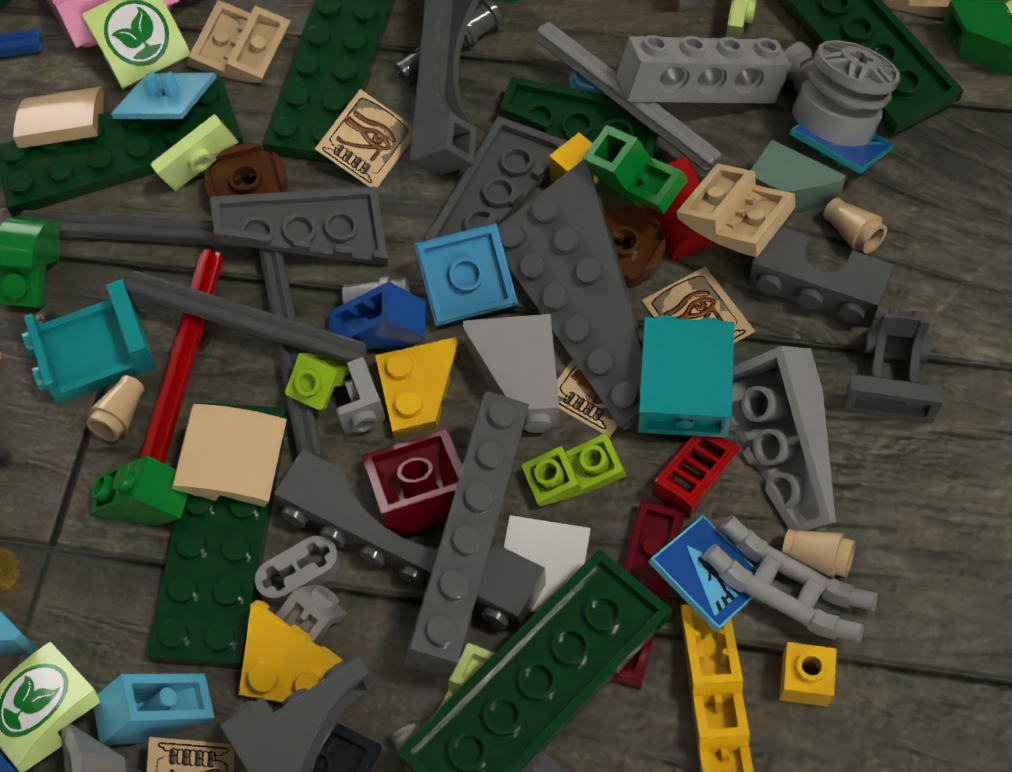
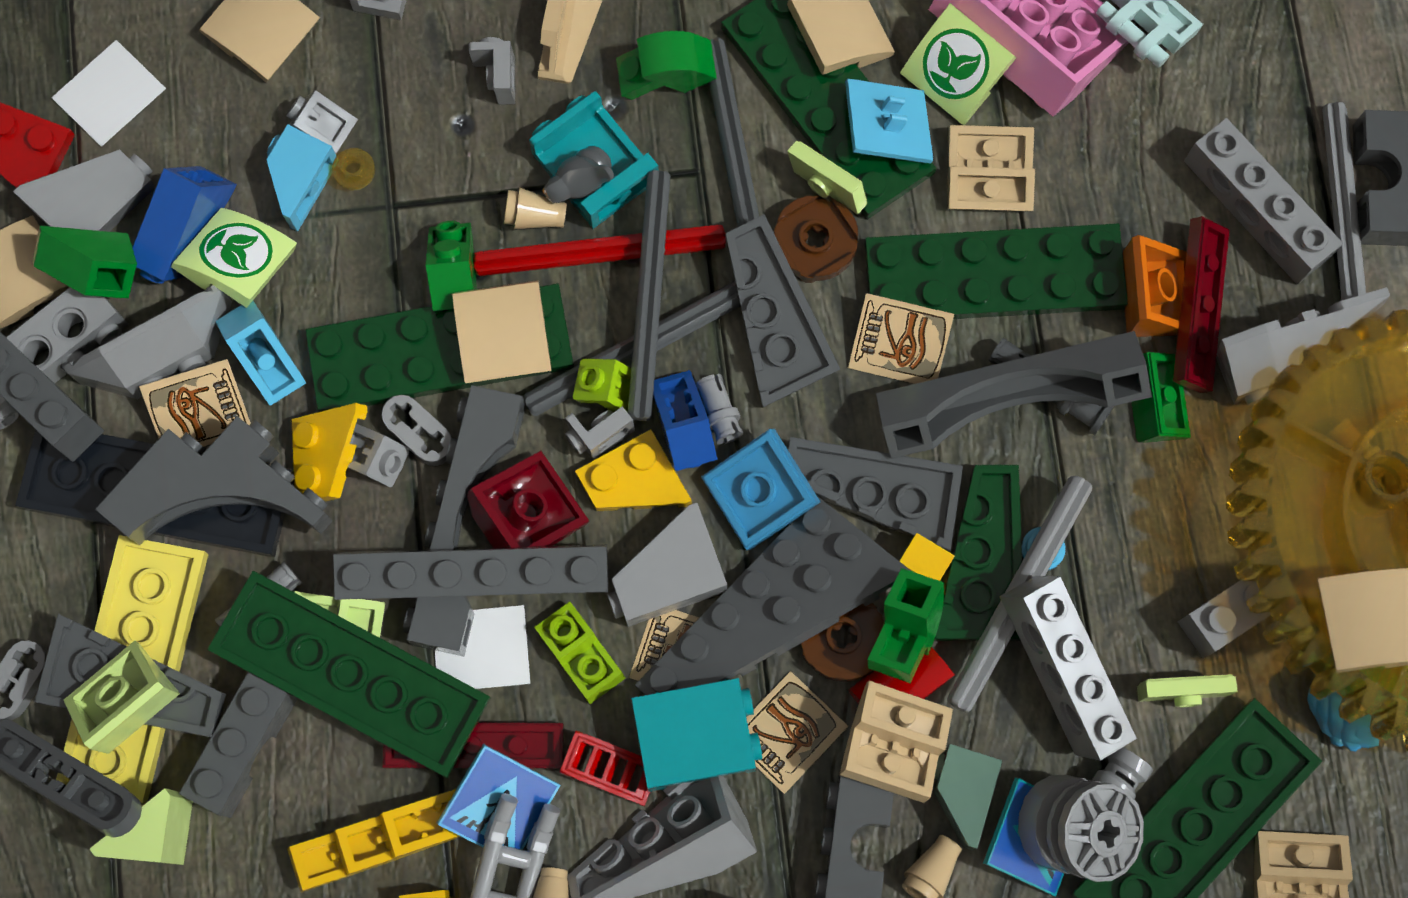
camera: 70 degrees right, 15 degrees up
none -> dark grey animal [542,146,614,204]

